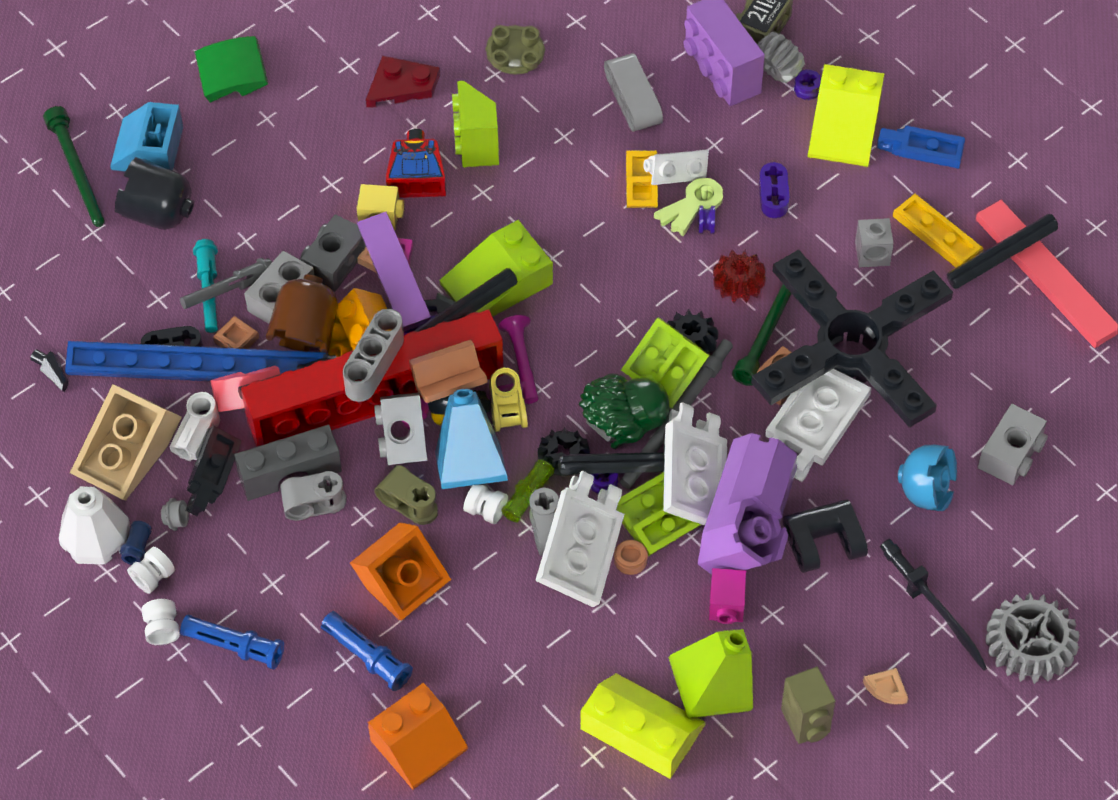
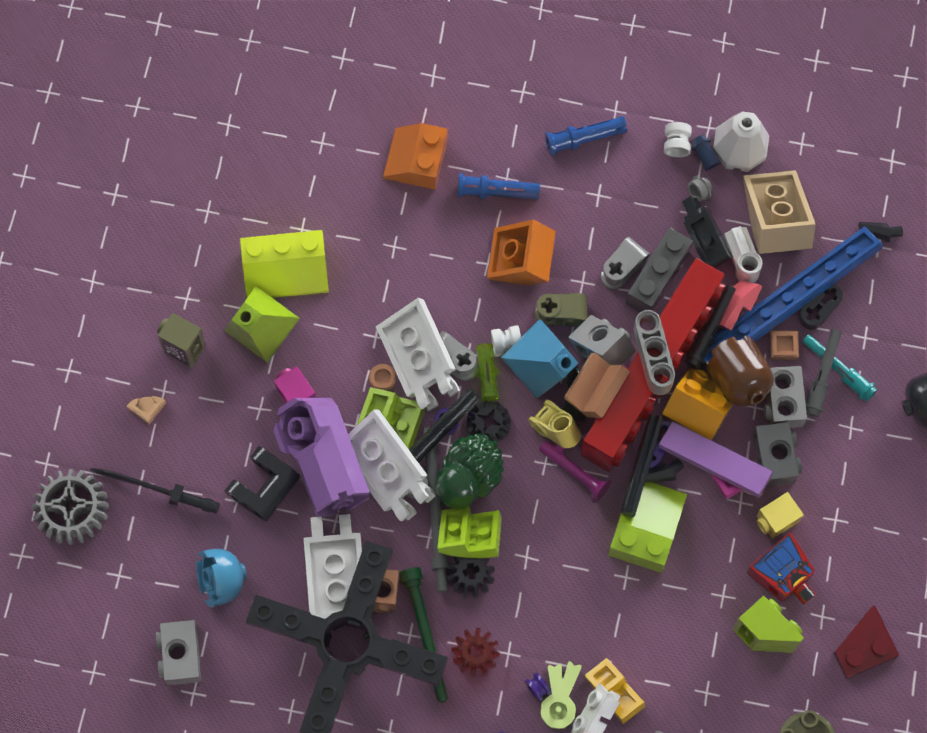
camera: 140 degrees right, 15 degrees up
white wheel [142,599,180,645] -> none

